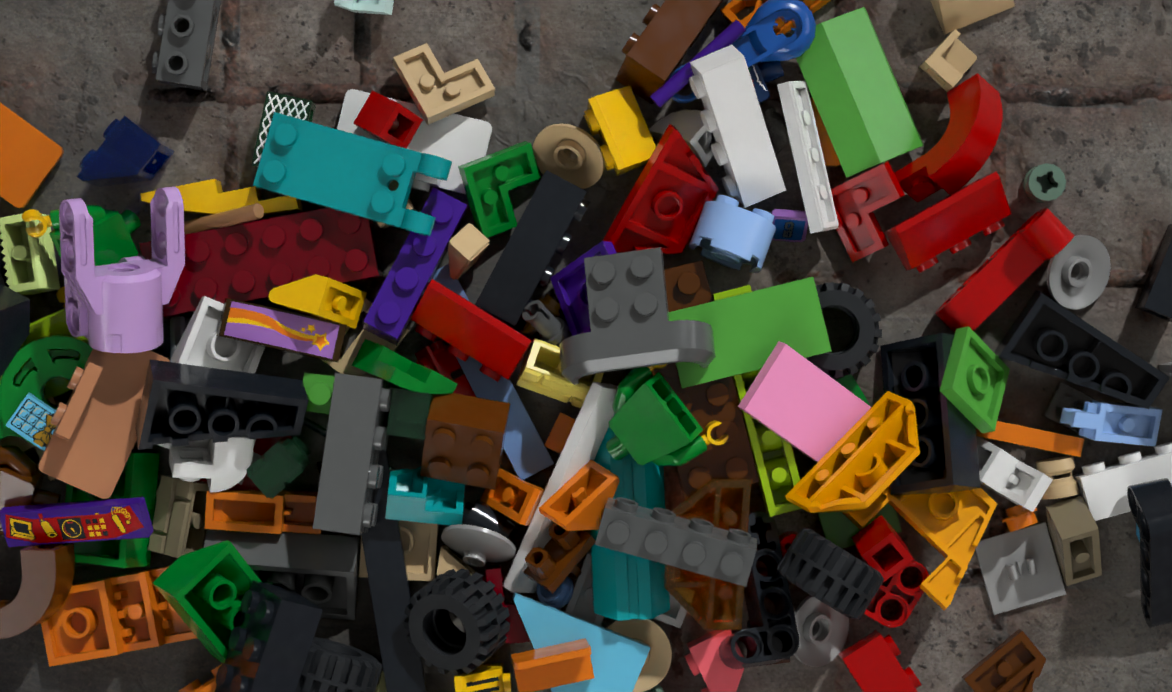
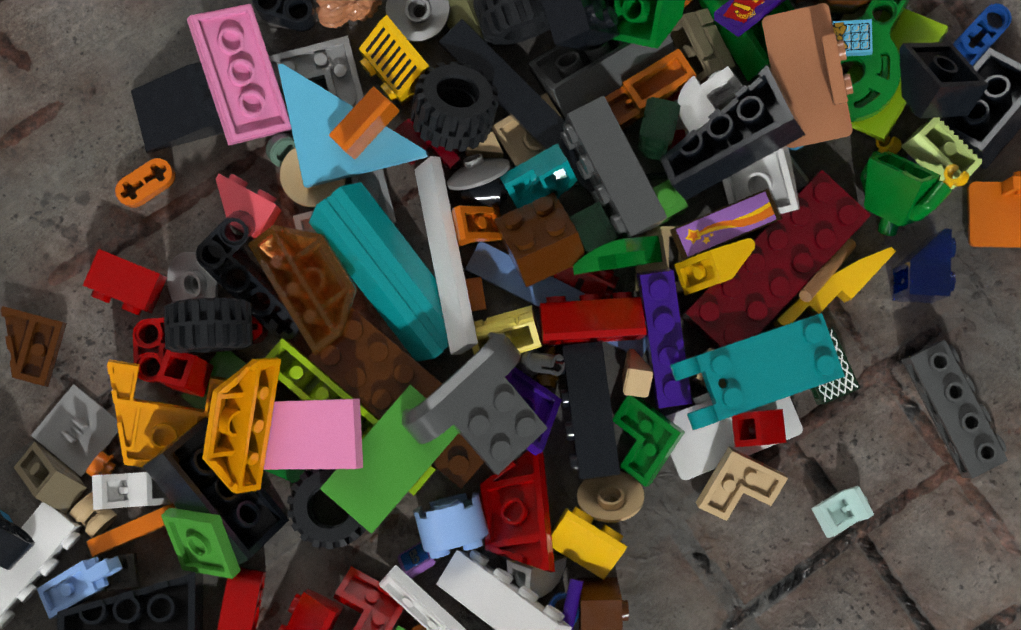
camera: 145 degrees right, 5 degrees down
lavender piece [59,186,185,353] -> none
reddish brown hips [523,523,596,594] -> none
medium blue plate [537,576,574,609] -> none
orange slope [539,460,620,531] -> none
dark grey brick [595,497,758,587] -> none
green torso [606,364,728,466] -> none

